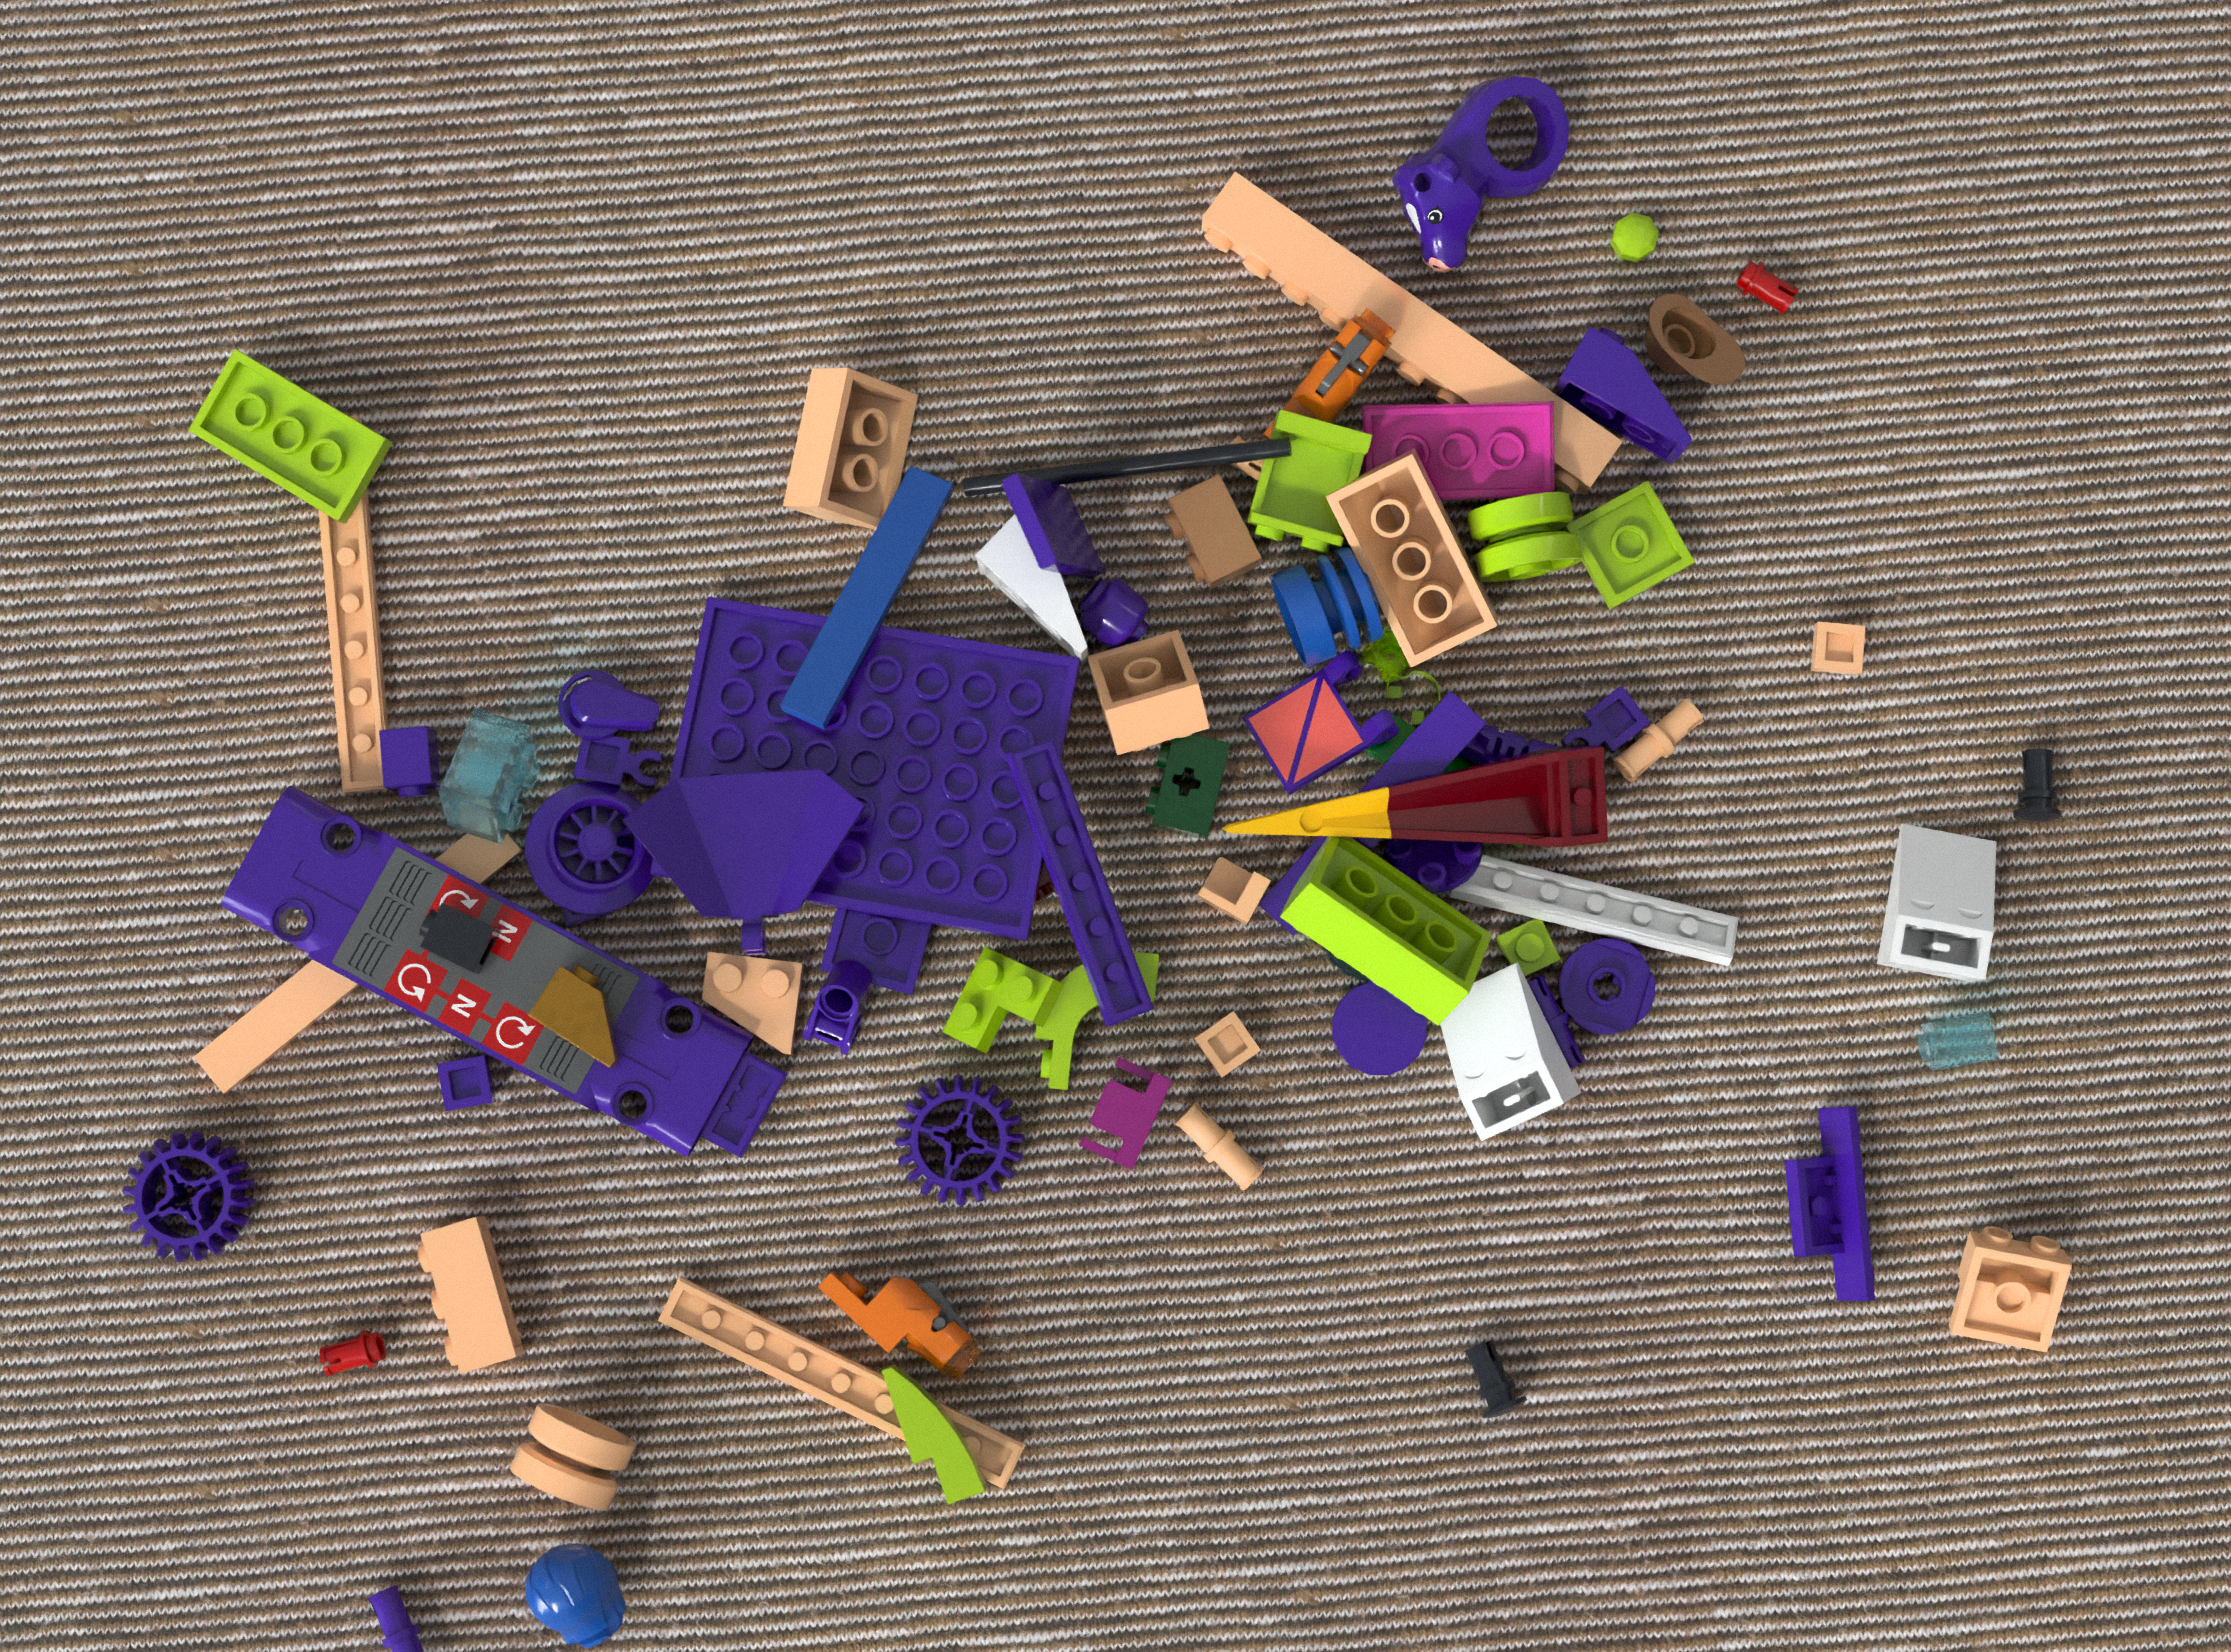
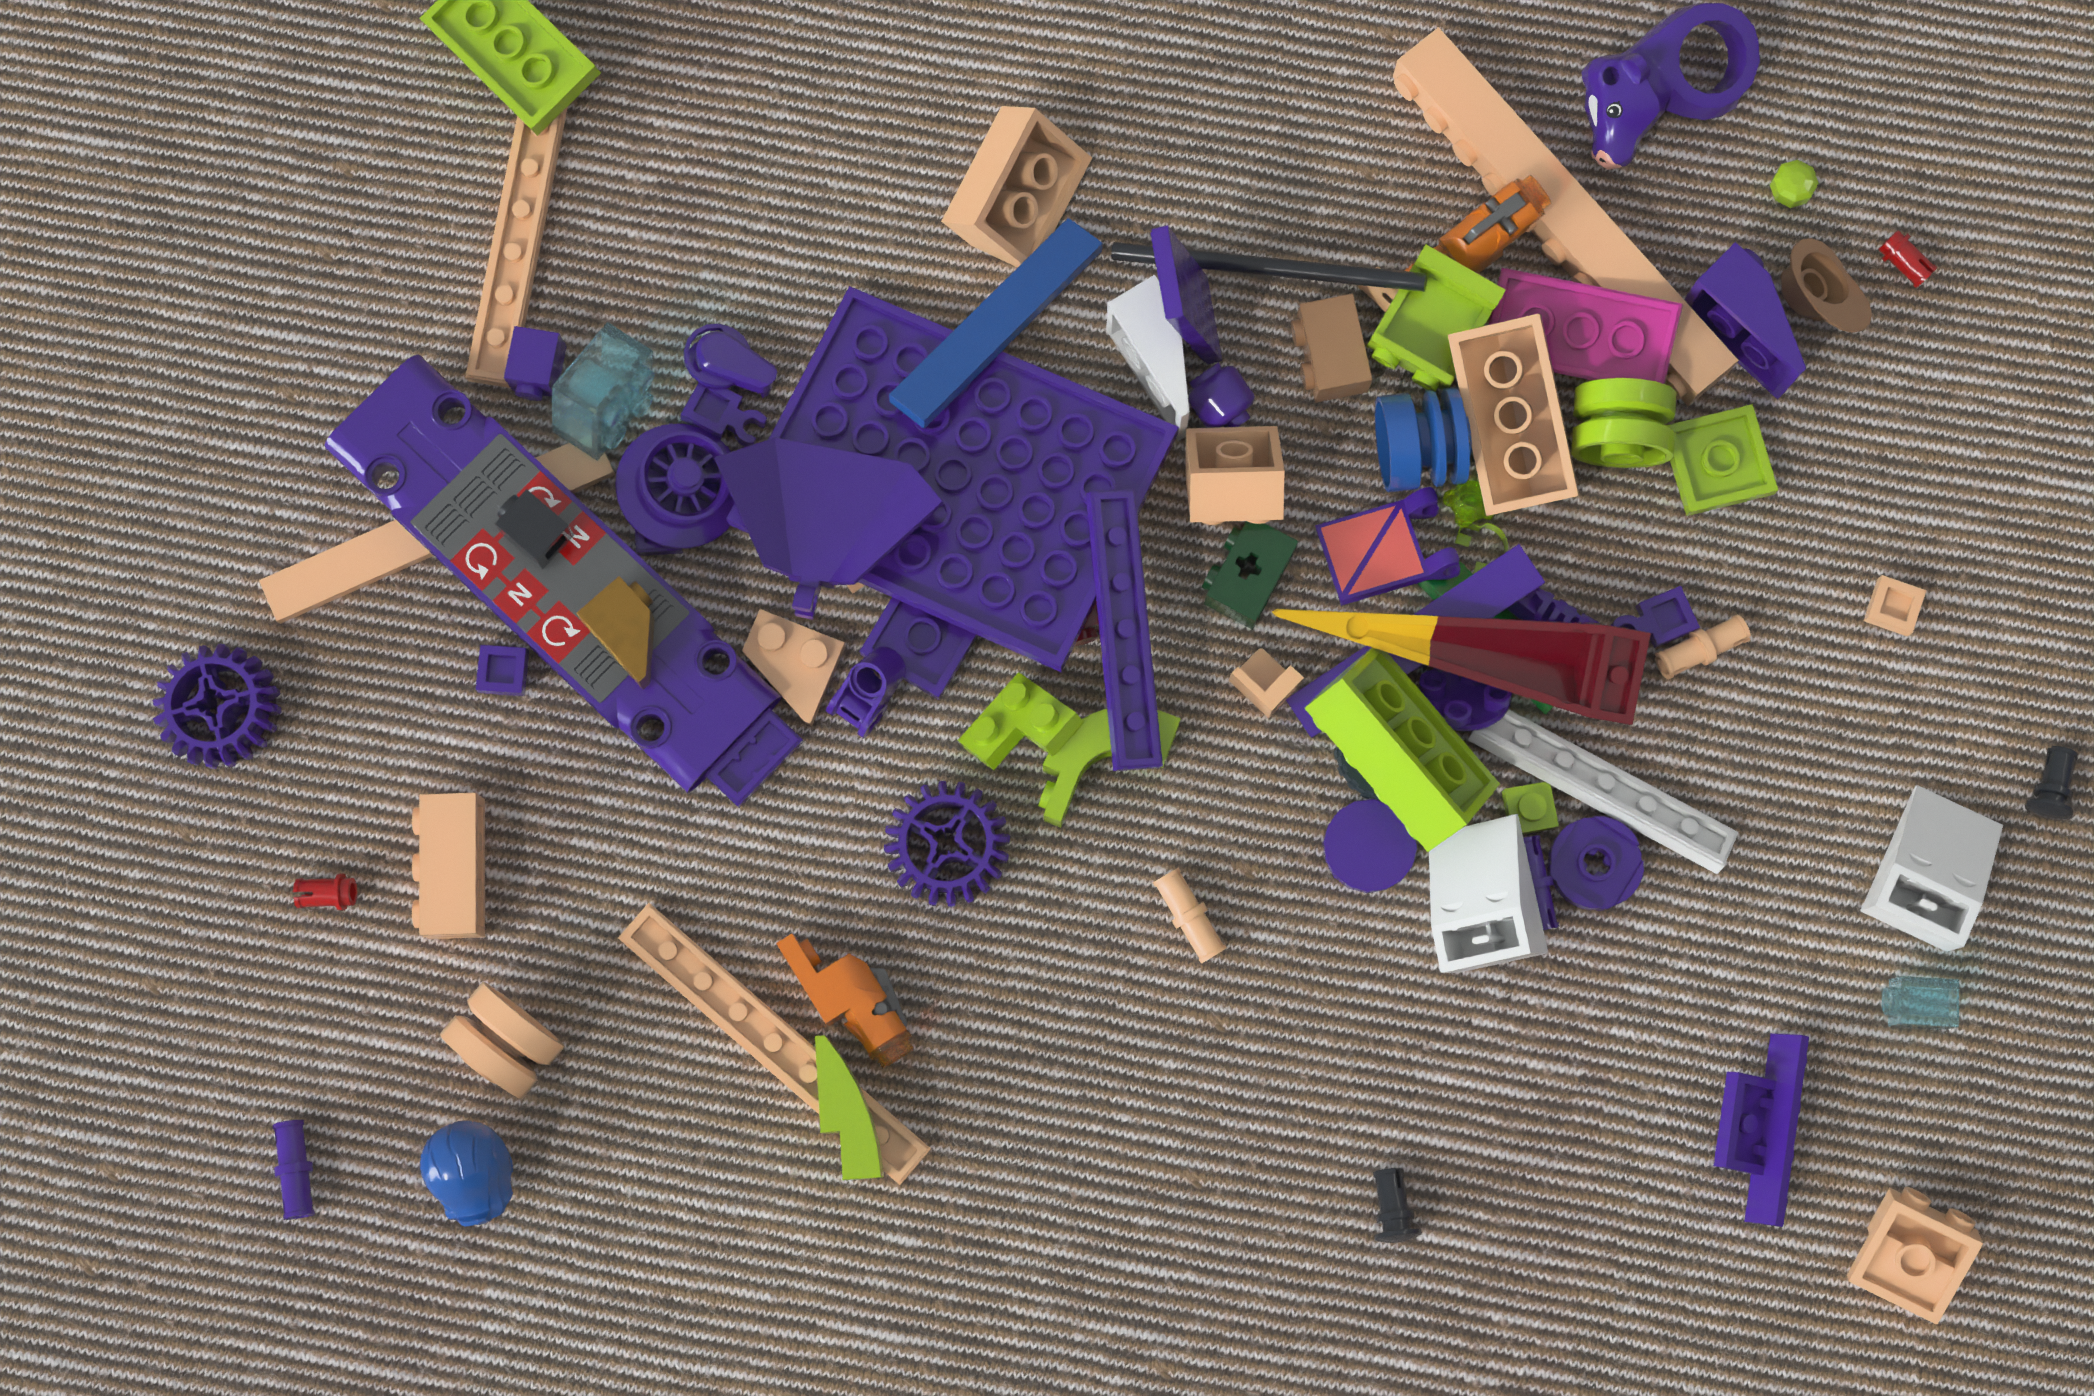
camera: 15 degrees right, 5 degrees down
magenta panel [1079,1057,1172,1170] -> none
light nougat plate [1194,1011,1261,1078] -> none

